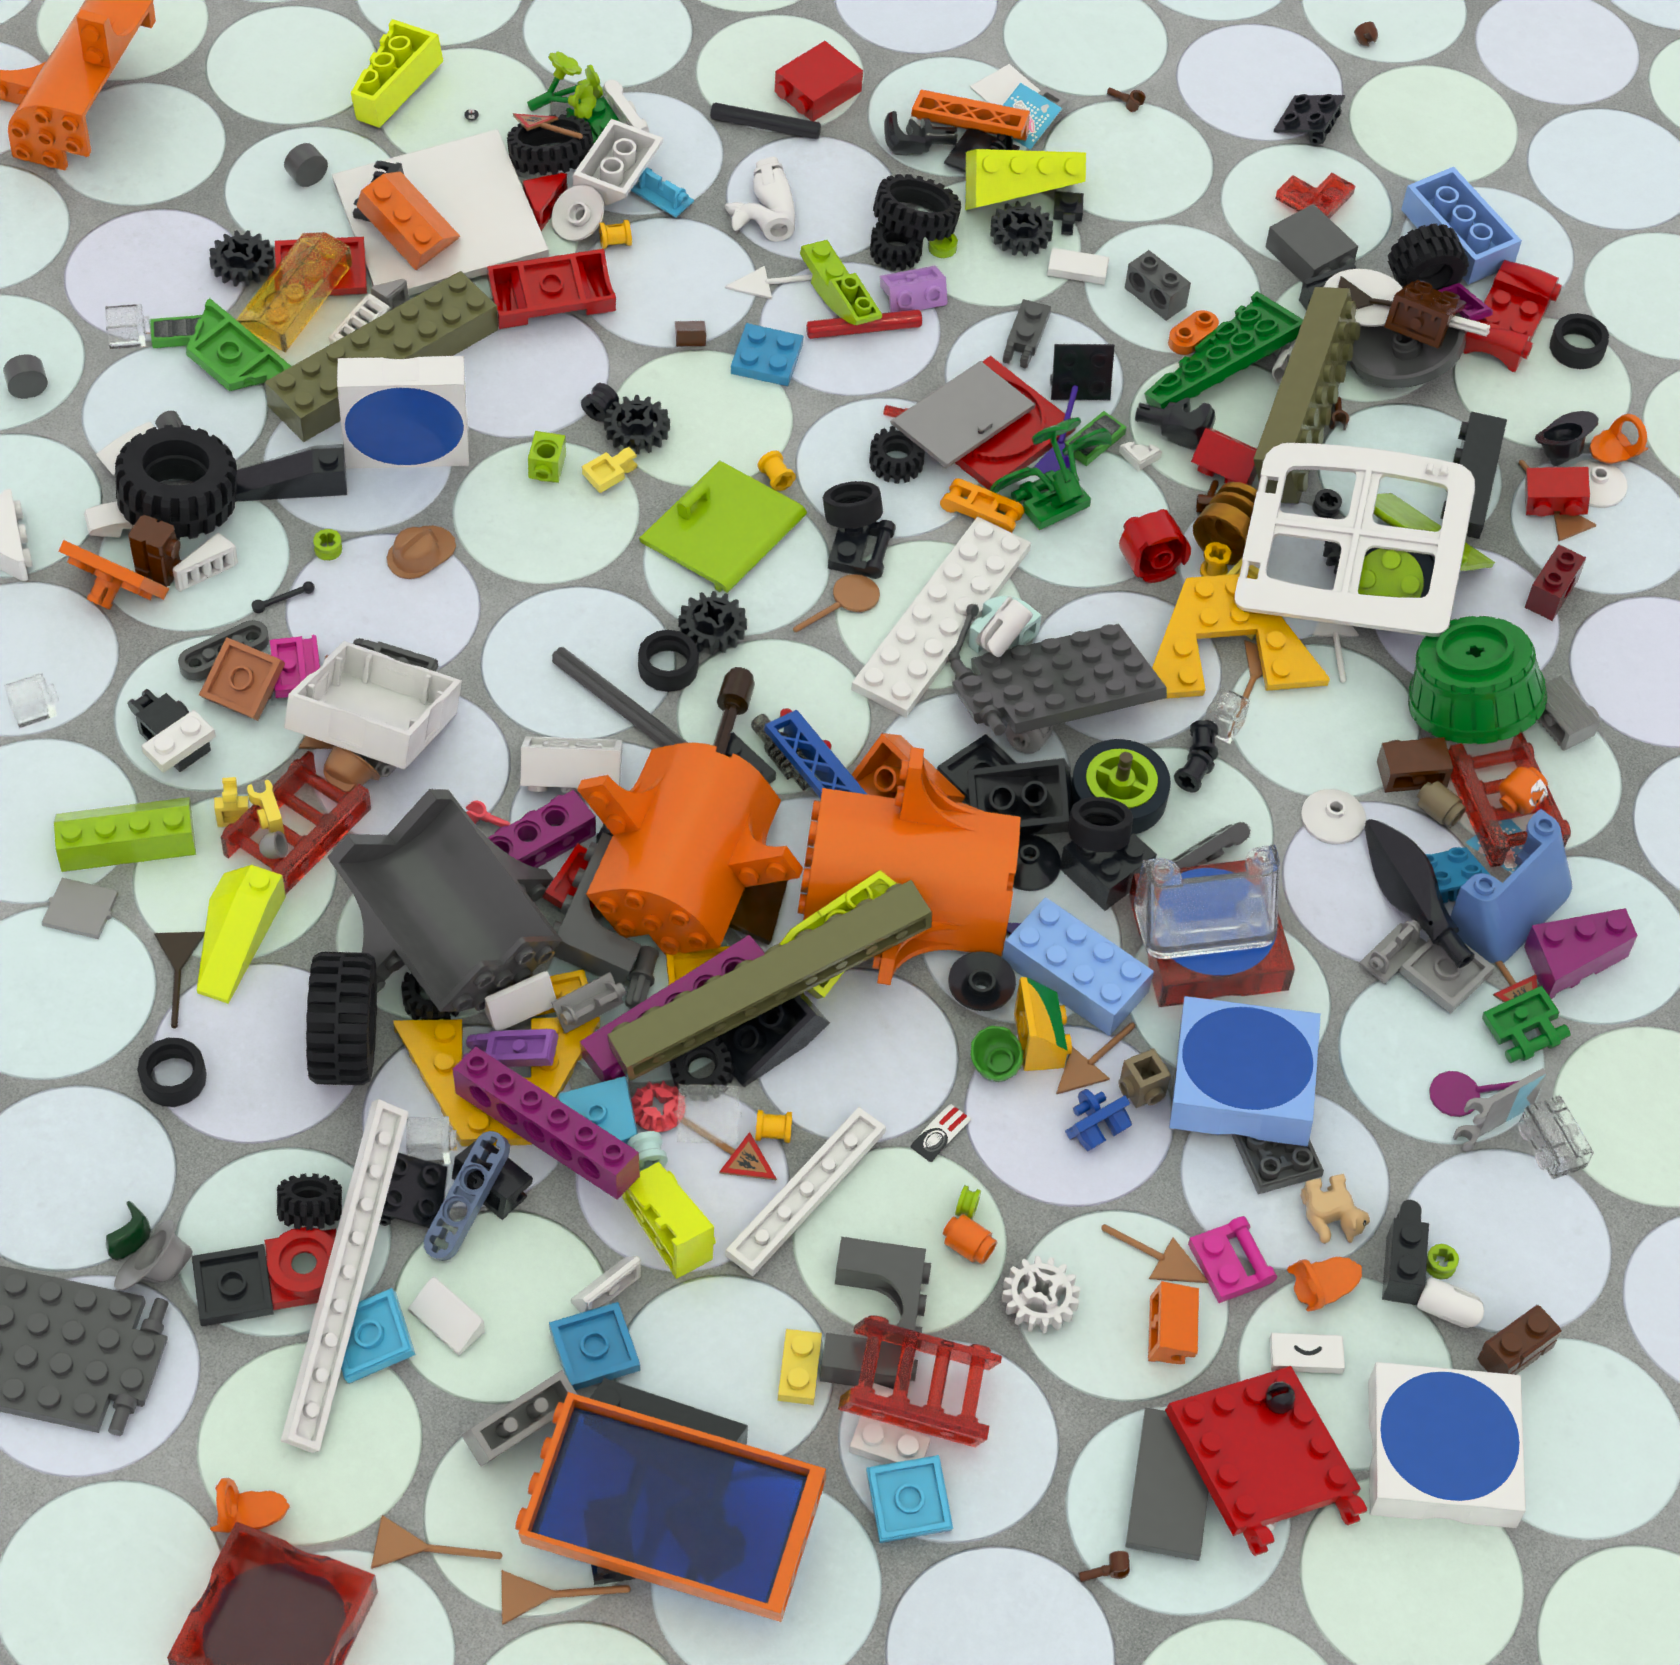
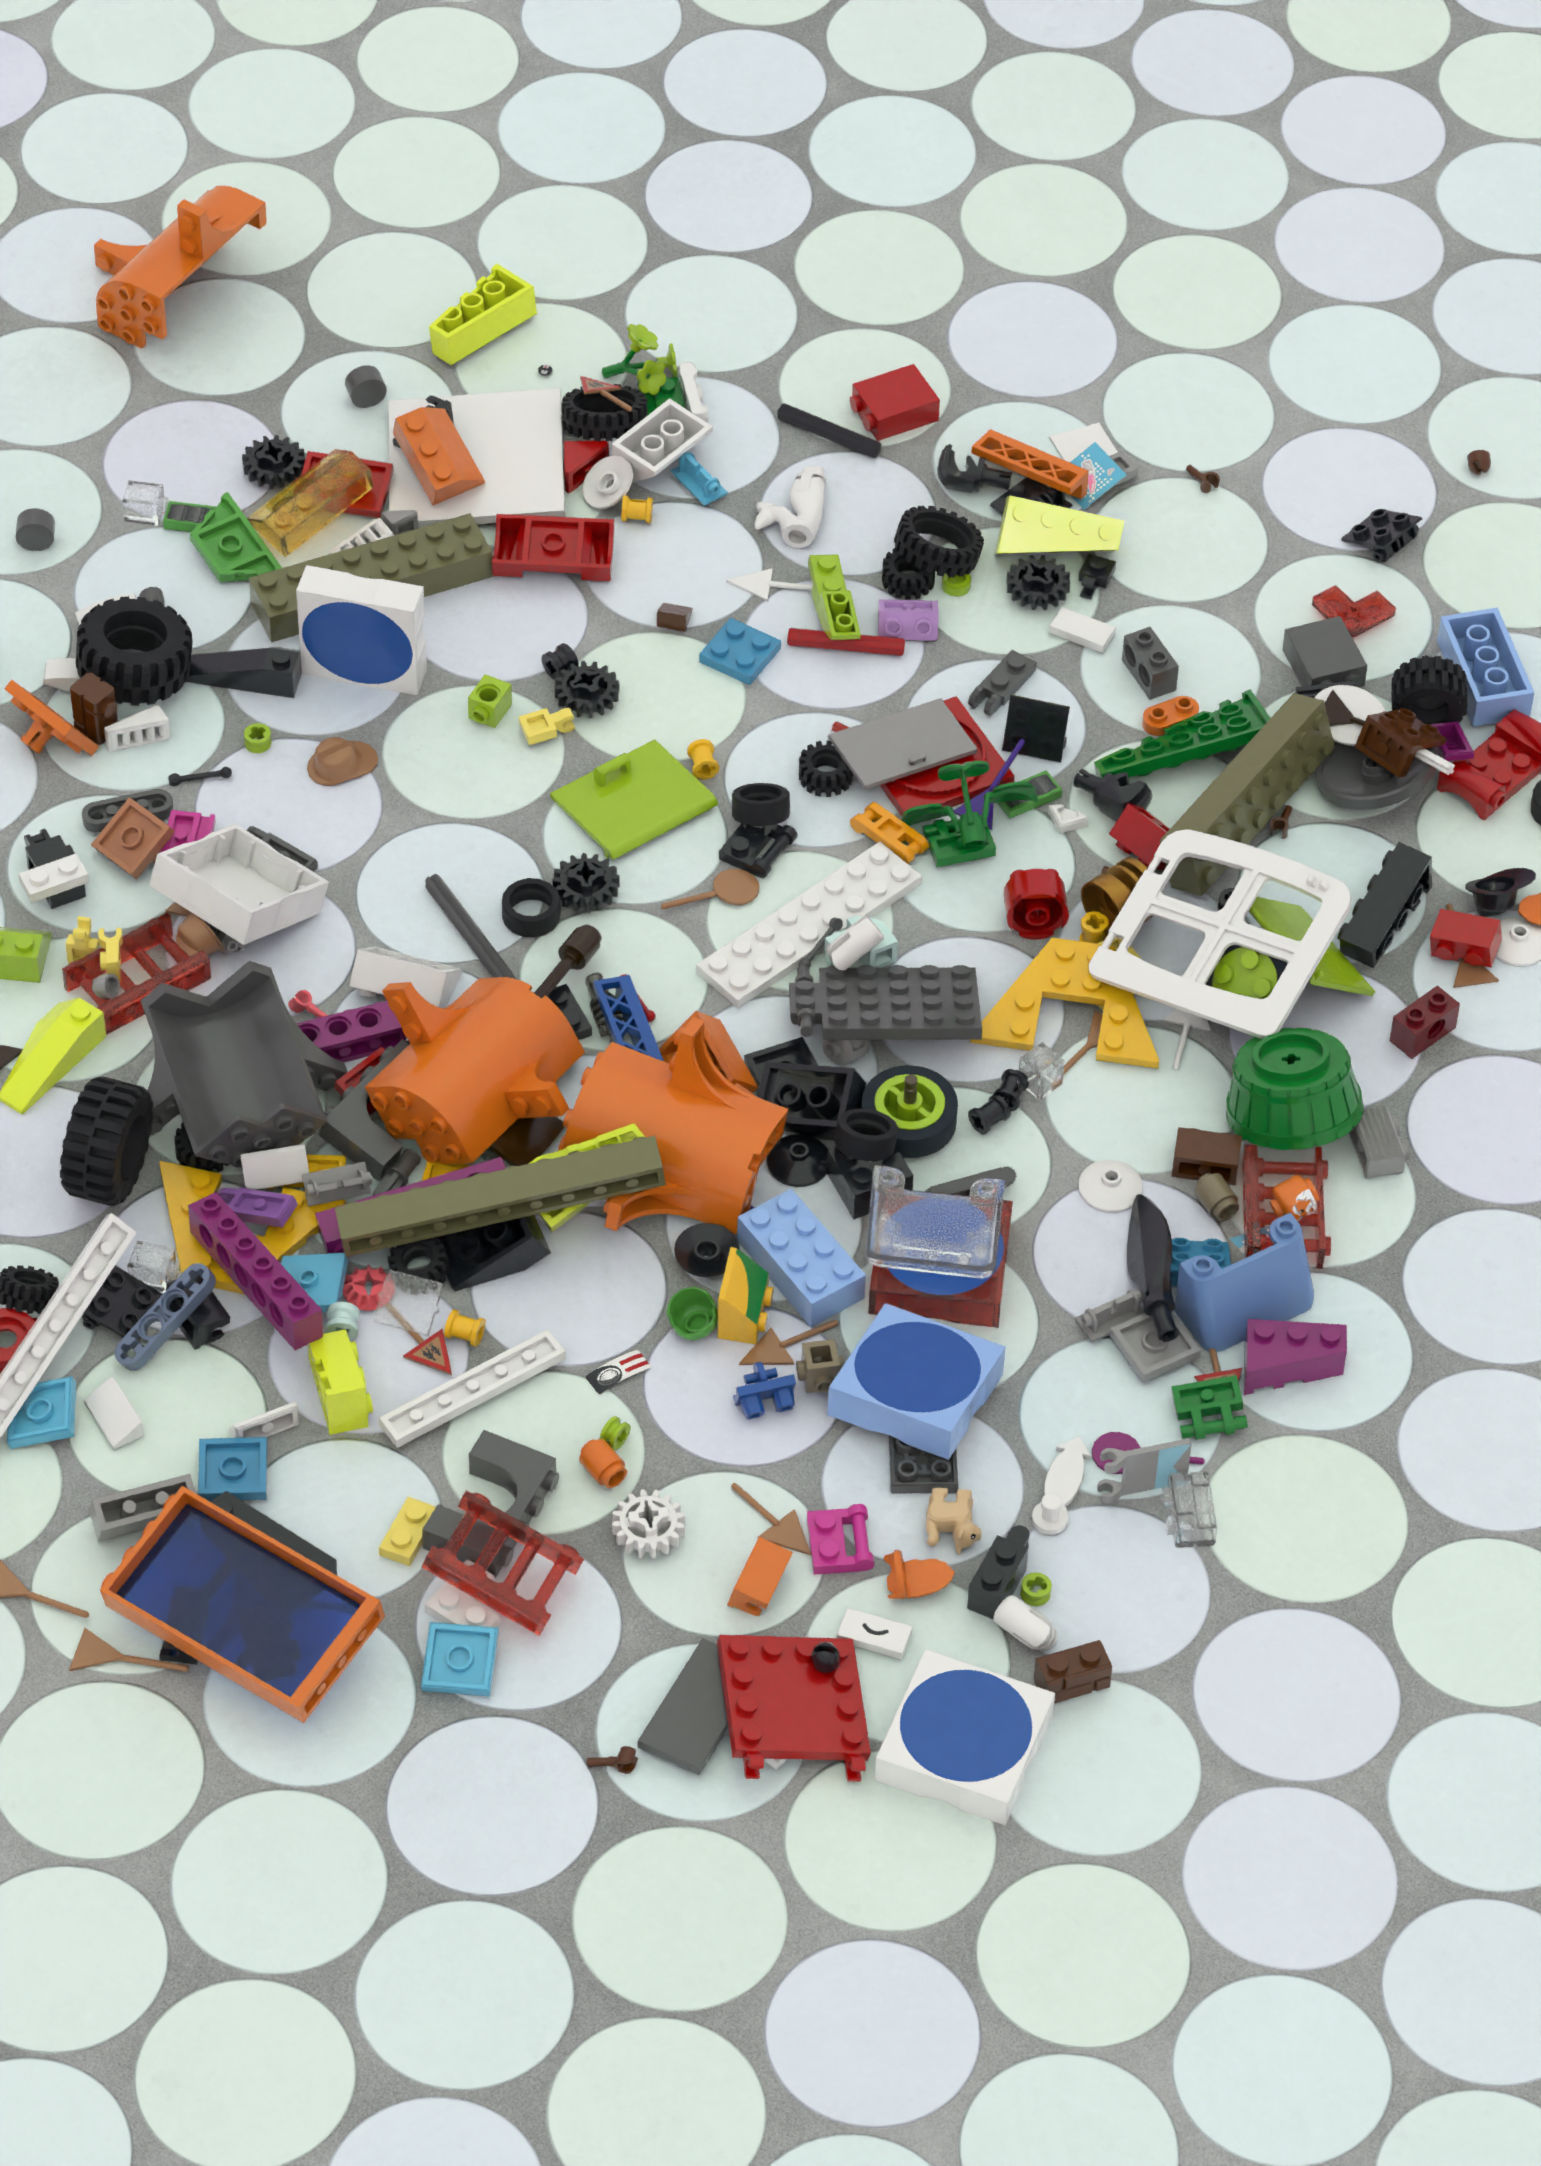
camera: 20 degrees right, 5 degrees down
none -> white brick [1031,1436,1091,1535]

